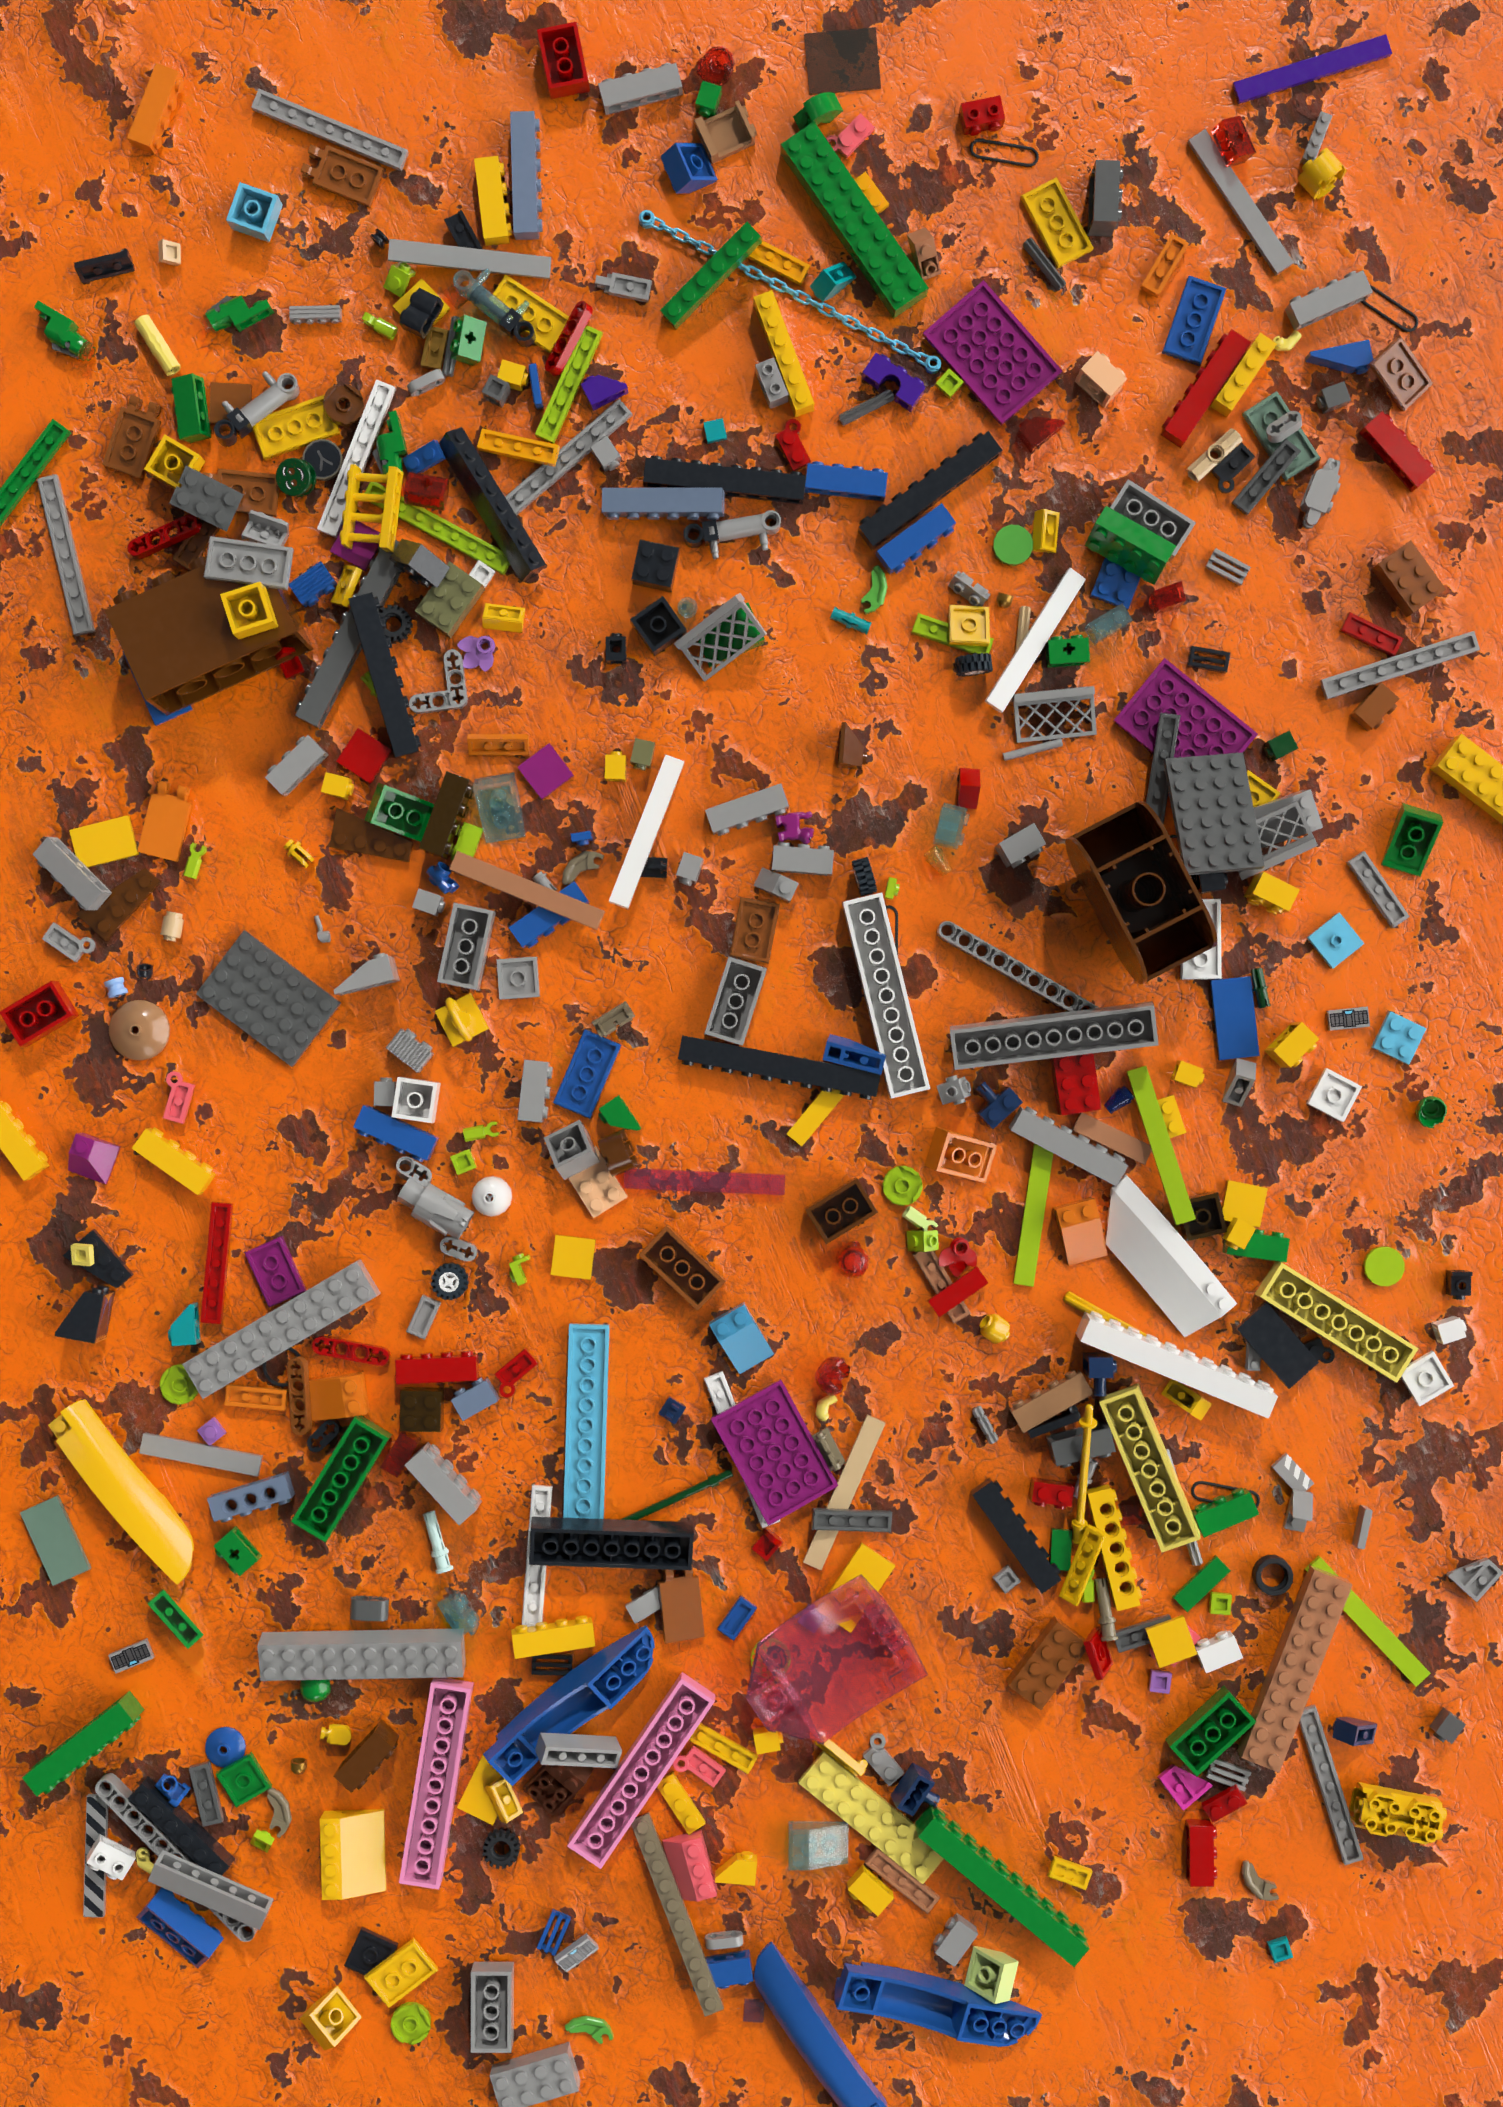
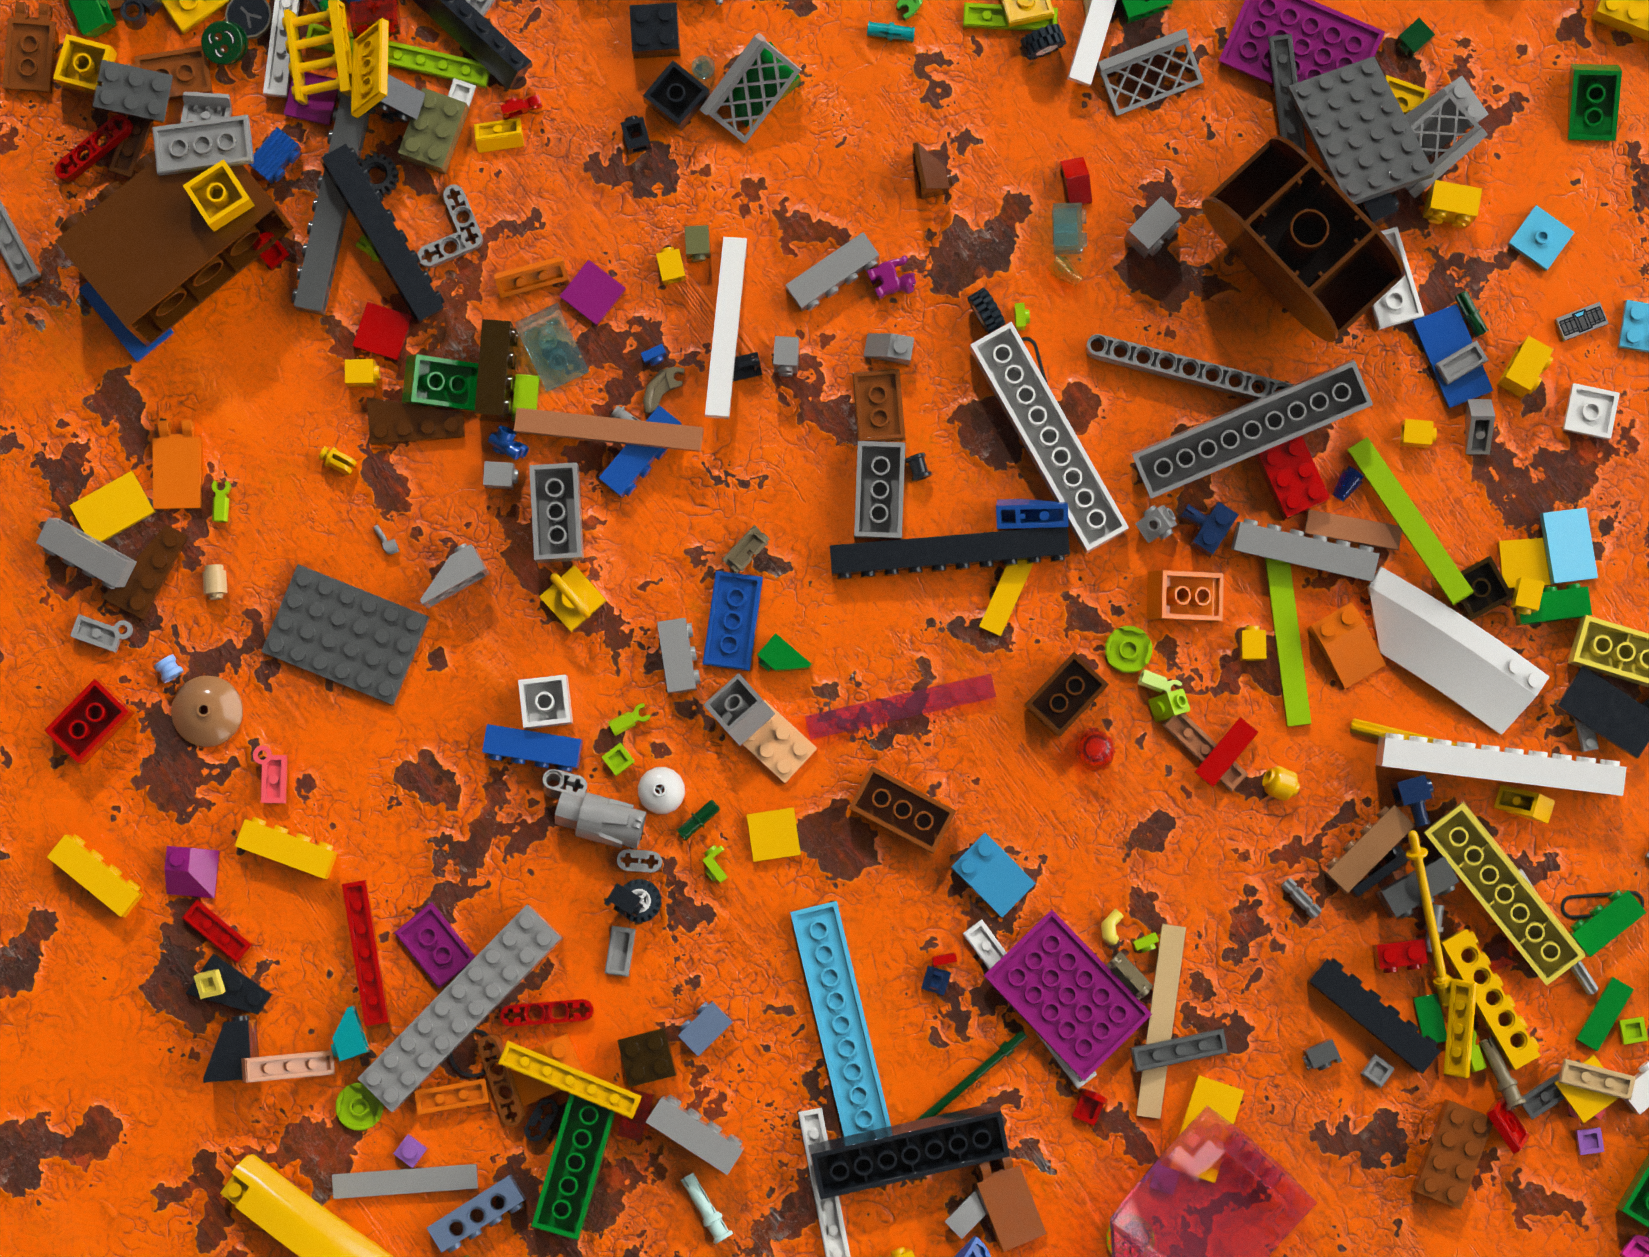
camera: 10 degrees left, 5 degrees down
black hinge [136,963,153,980] -> none
light grey brick [265,735,328,797] -> none
yellow plate [331,565,362,607] -> none
light grey brick [374,1077,397,1106] -> none
light grey brick [386,1028,434,1073] -> none
red brick [395,1351,479,1385] -> none
medium lavender plate [457,636,495,672] -> none
red hinge [494,1348,538,1398] -> none
light grey plate [496,957,540,1000] -> none
reddish brown brick [598,1129,639,1177] -> none
blue tile [717,1595,757,1641] -> none
light grey brick [772,842,834,876] -> none
clear red hair [815,1357,851,1396] -> none
red plate [938,1237,977,1277] -> none
light grey bar [1002,738,1063,761] -> none
yellow plate [1158,1095,1186,1138] -> none
light grey tile [1346,851,1410,928] -> none
none -> red tile [182,899,253,963]
none -> tile [241,1050,335,1083]
none -> yellow tile [351,18,389,118]
none -> yellow tile [498,1041,642,1119]
none -> red plate [500,95,543,120]
none -> black brick [604,883,643,917]
none -> dark green axle [676,800,720,841]
none -> black bush [905,452,933,482]
none -> red tile [932,952,957,966]
none -> lime plate [1132,932,1159,953]
none -> yellow brick [1239,626,1267,661]
none -> dark grey brick [1302,1039,1342,1071]
none -> light grey tile [1435,340,1489,385]
none -> medium azure tile [1539,508,1598,584]
none -> tan tile [1558,1058,1636,1100]

